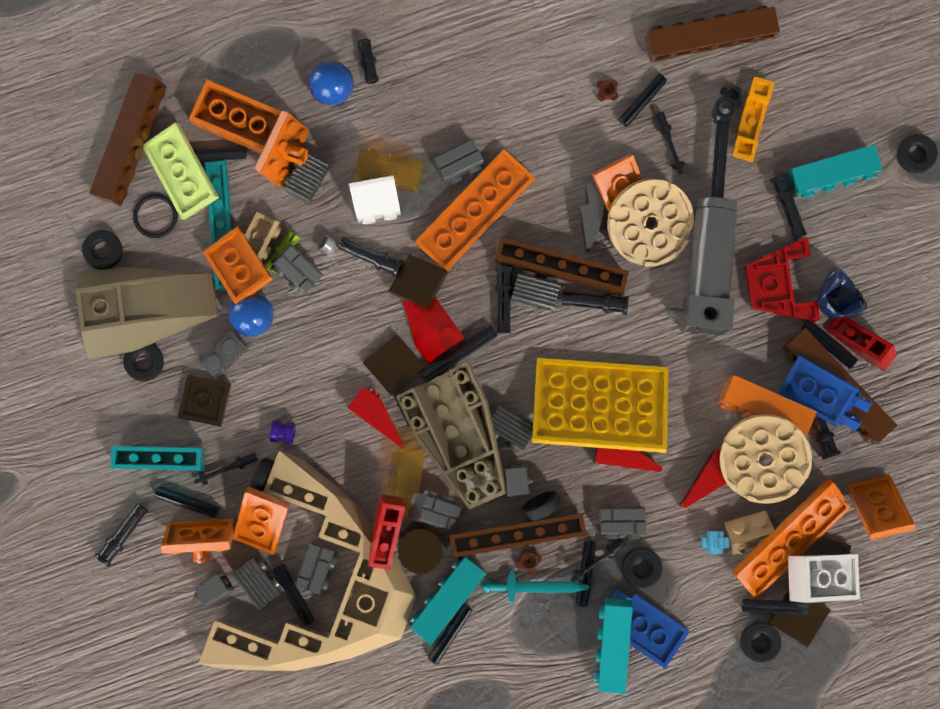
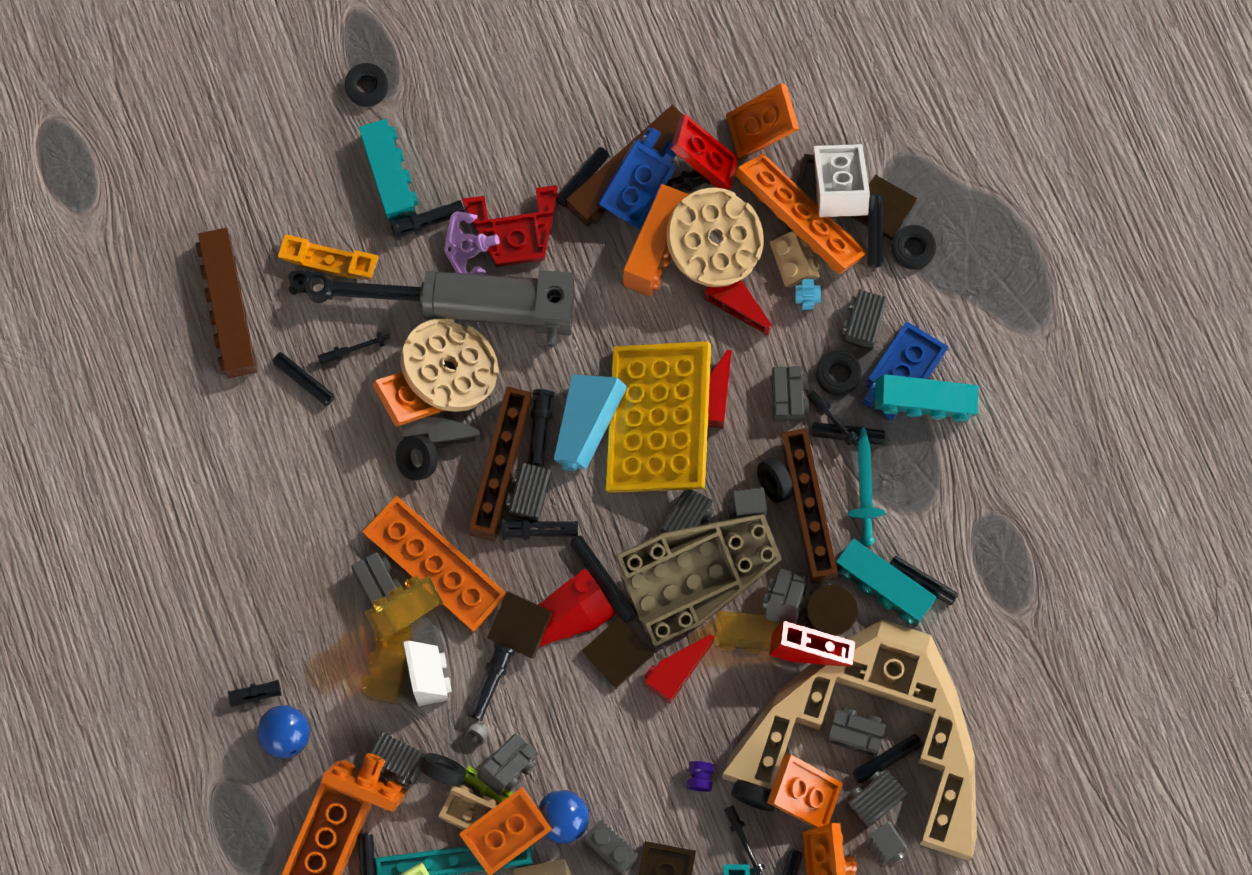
camera: 90 degrees left, 10 degrees down
copper plate [516,548,542,574] -> none
copper plate [596,80,619,102] -> none
dark blue hair [817,267,868,318] -> none
red slope [826,317,897,372] -> none
none -> clear yellow brick [365,575,443,639]
none -> black tyre [396,435,438,481]
none -> black tyre [419,753,466,786]
none -> lavender piece [444,211,499,275]
none -> medium azure slope [554,374,627,472]
none -> red plate [671,114,738,190]
none -> dark grey brick [841,290,887,349]

